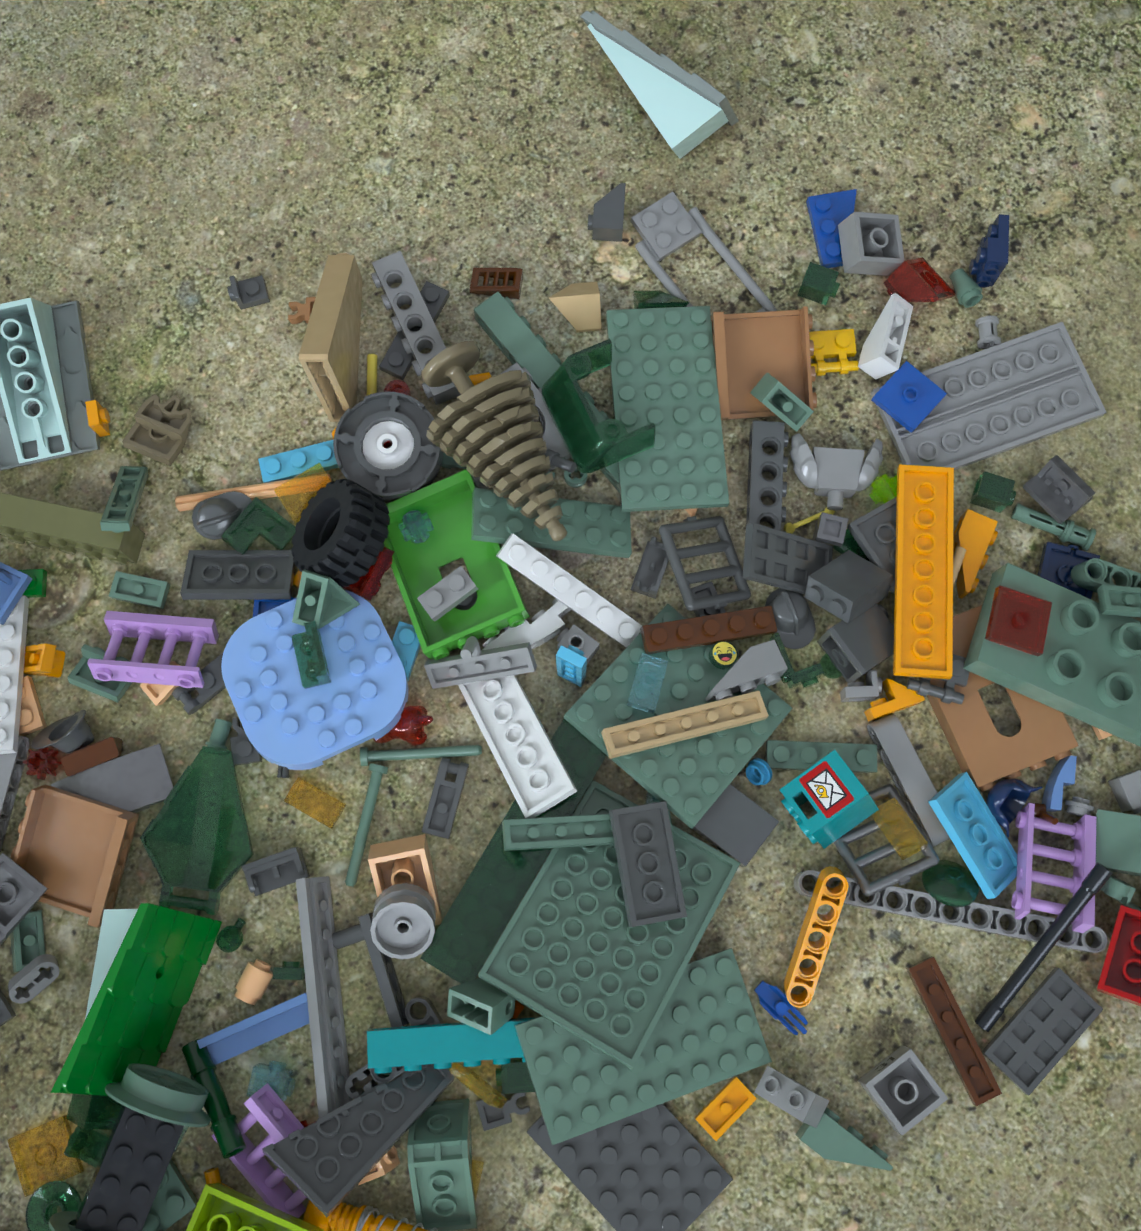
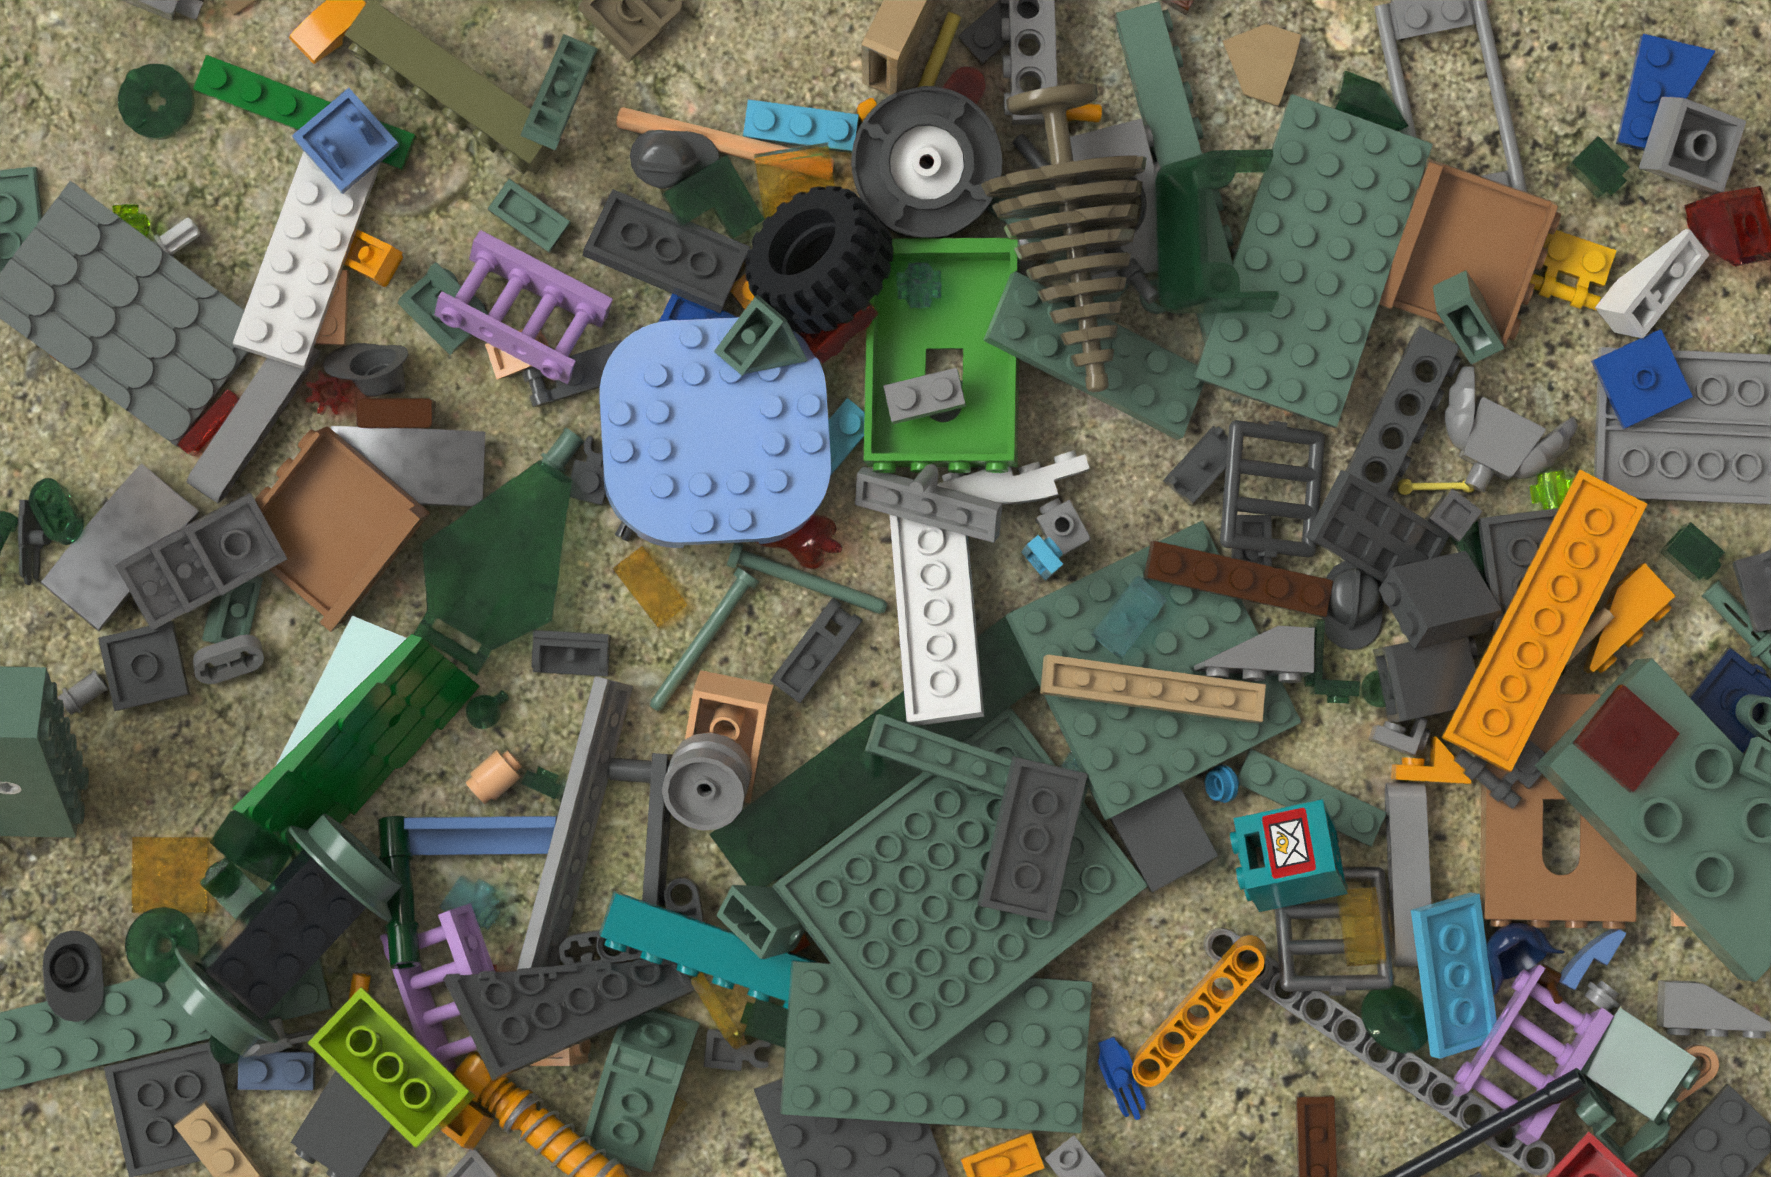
camera: 20 degrees right, 10 degrees up
clear green bracket [292,621,331,689] -> none
white plate [496,533,642,648] -> none
tile [709,641,738,670] -> none

